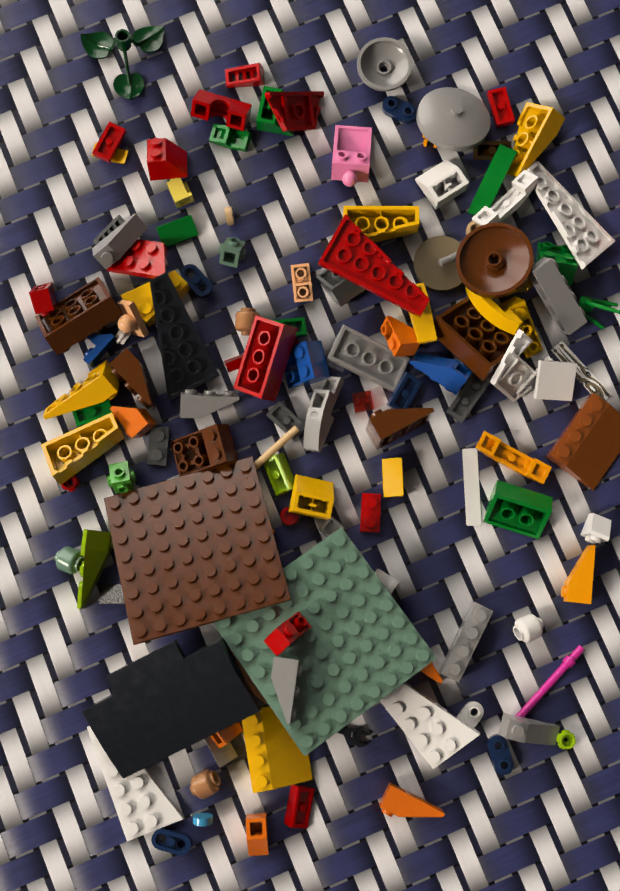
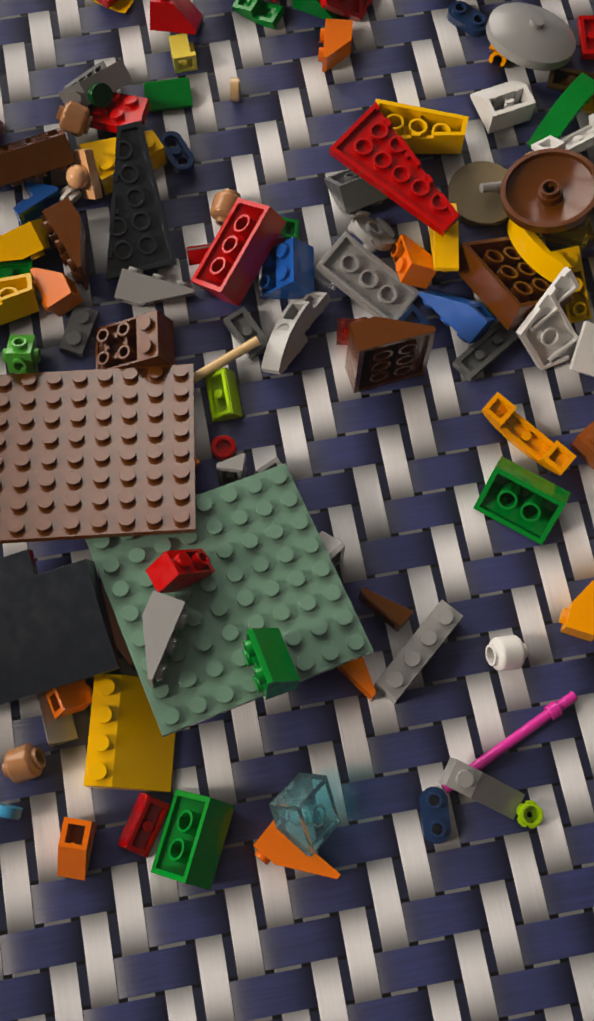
camera: 10 degrees right, 10 degrees down
sand green brick [218,237,247,268] -> none
yellow slope [288,474,334,520] -> none
light nougat slope [290,263,313,303] -> none
bright pink slope [331,125,372,187] -> none
black piece [337,727,369,747] -> none
red plate [360,493,381,533] -> none
white wing [380,682,480,769] -> none
yellow slope [382,457,404,497] -> none
white plate [456,701,484,729] -> none
white sticker [462,448,482,526] -> none
none -> medium nougat head [56,101,93,137]
none -> dark green tile [88,82,113,108]
none -> green slope [151,789,235,890]
none -> light grey slope [216,453,247,485]
none -> green slope [242,628,300,700]
none -> clear light blue slope [269,772,341,857]
none -> orange slope [318,18,353,72]
none -> light grey plate [348,211,396,253]
none -> reddish brown slope [358,588,414,632]

